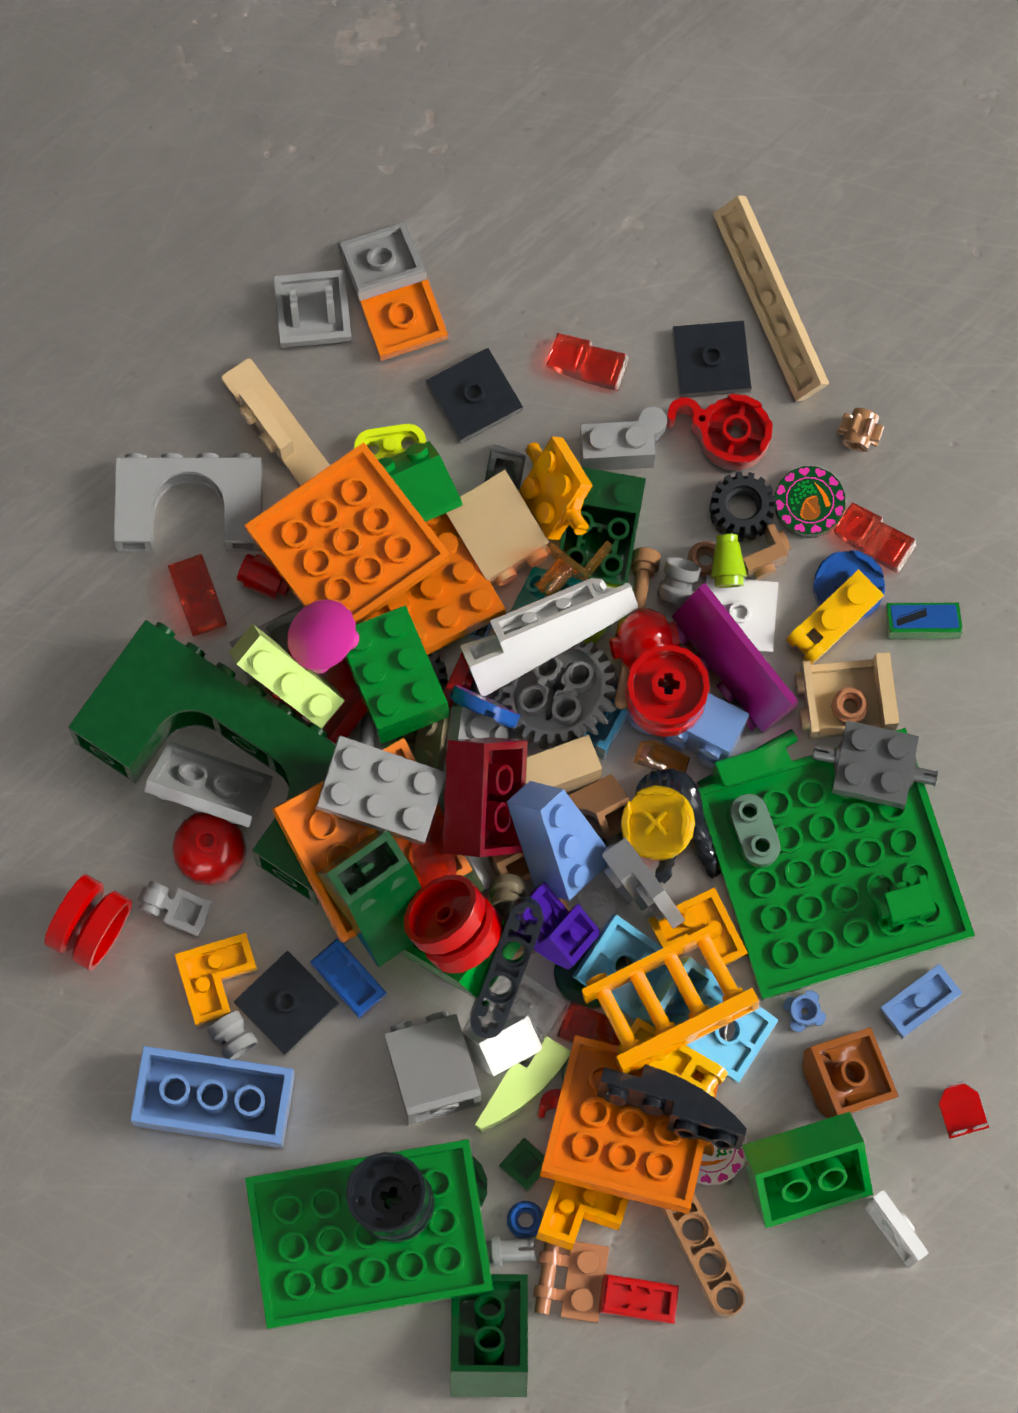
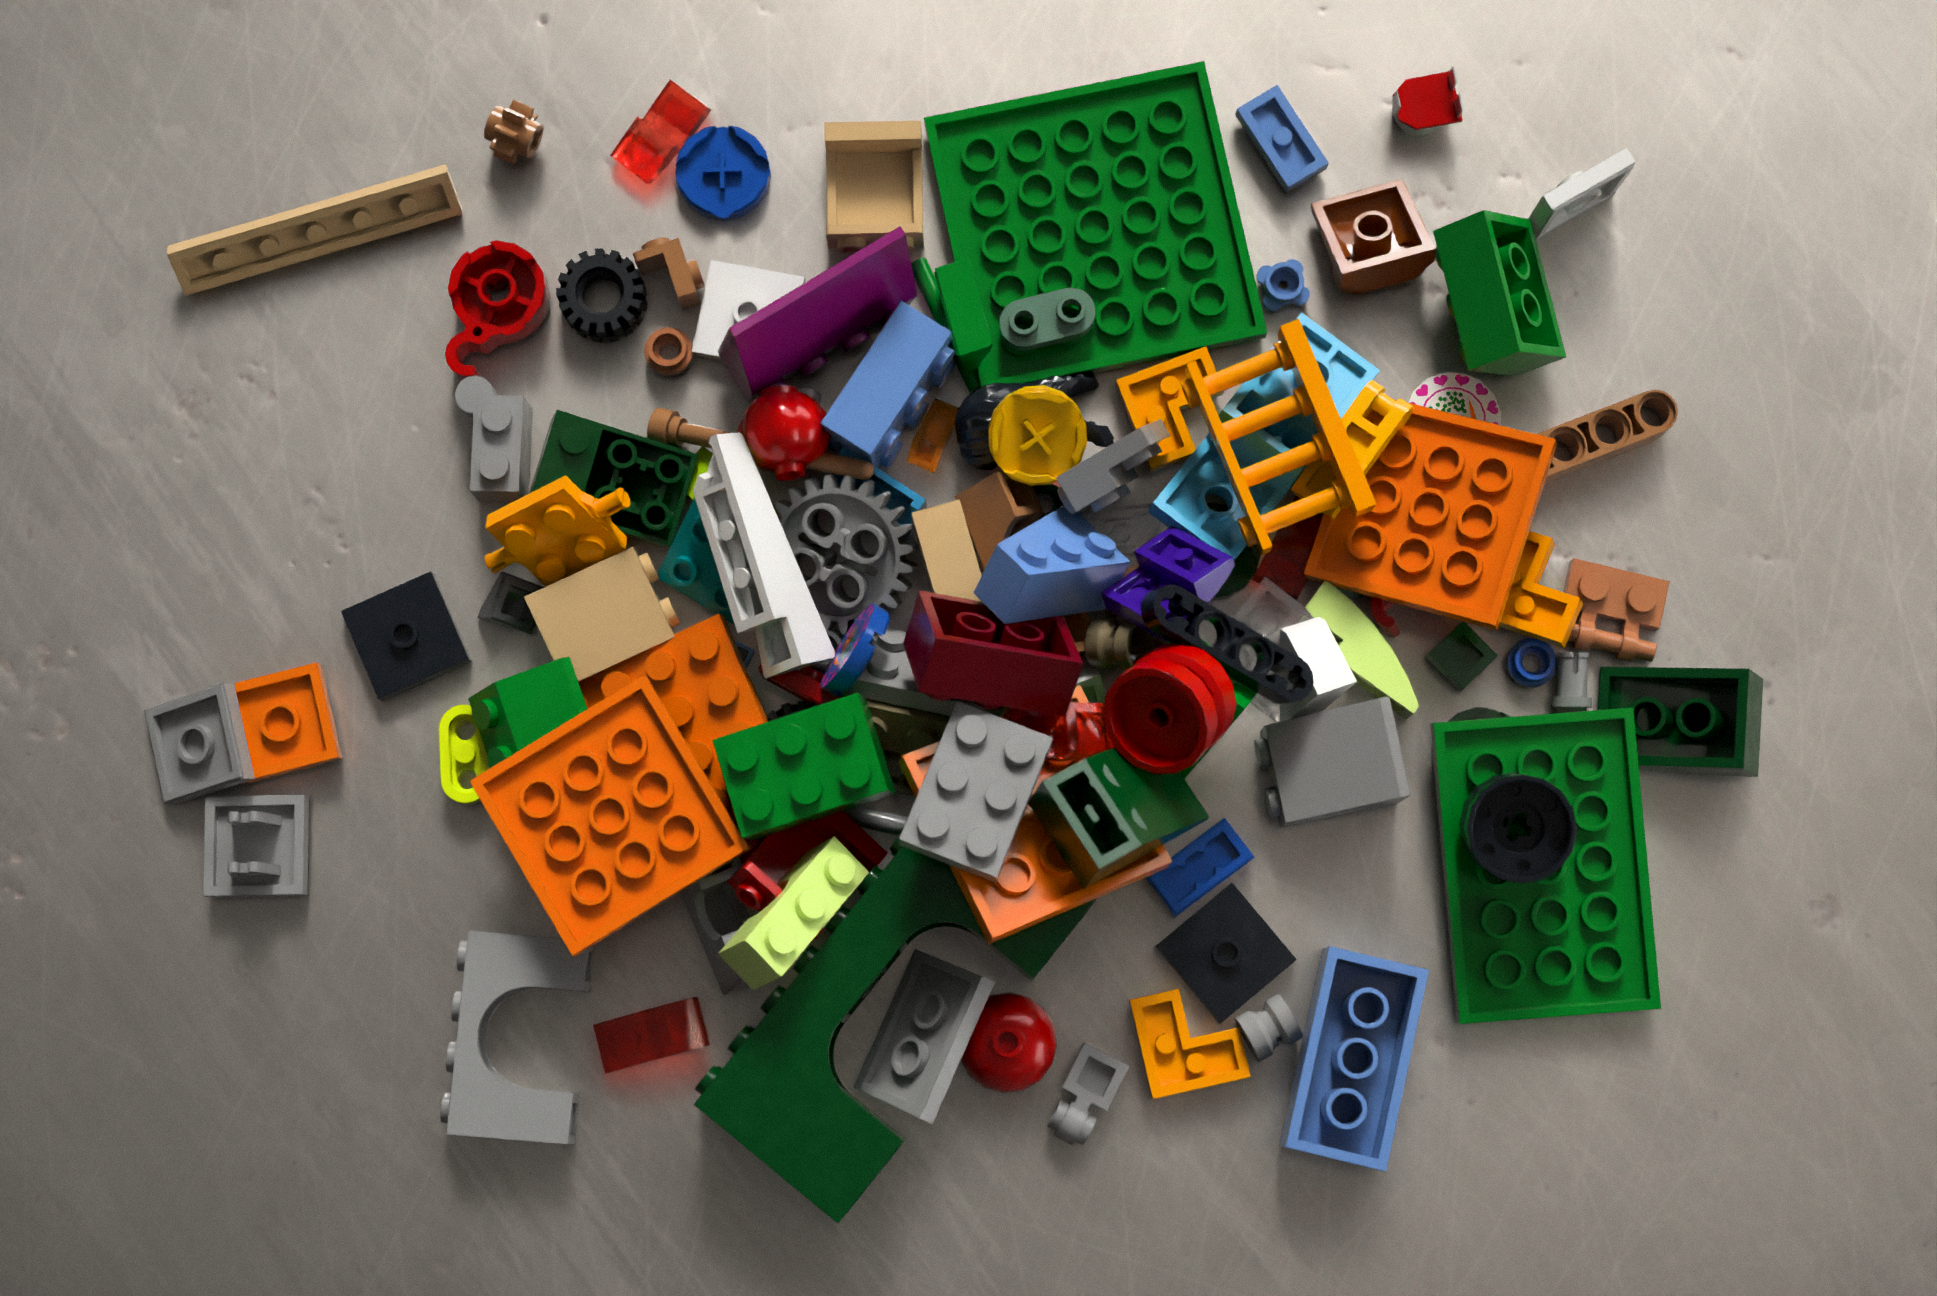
camera: 80 degrees left, 5 degrees up
red wheel [44,874,132,971] -> none
tan bracket [222,358,330,486] -> none
red brick [237,554,290,600] -> none
dark pink dish [288,599,359,673] -> none
clear orange bracket [534,541,612,597] -> none
clear red slope [546,333,629,391] -> none
black slope [597,1064,747,1150] -> none
red plate [598,1274,679,1324] -> none
red wheel [625,645,710,737] -> none
light grey wheel [657,557,701,605] -> none
black plate [672,321,752,398] -> none
lime cone [711,534,747,588] -> none
dark green tile [774,466,846,538] -> none
yellow plate [785,569,884,665] -> none
dark grey plate [812,720,938,809] -> none
nougat plate [831,687,869,724] -> none
green brick [875,874,936,928] -> none
slope [886,602,963,639] -> none

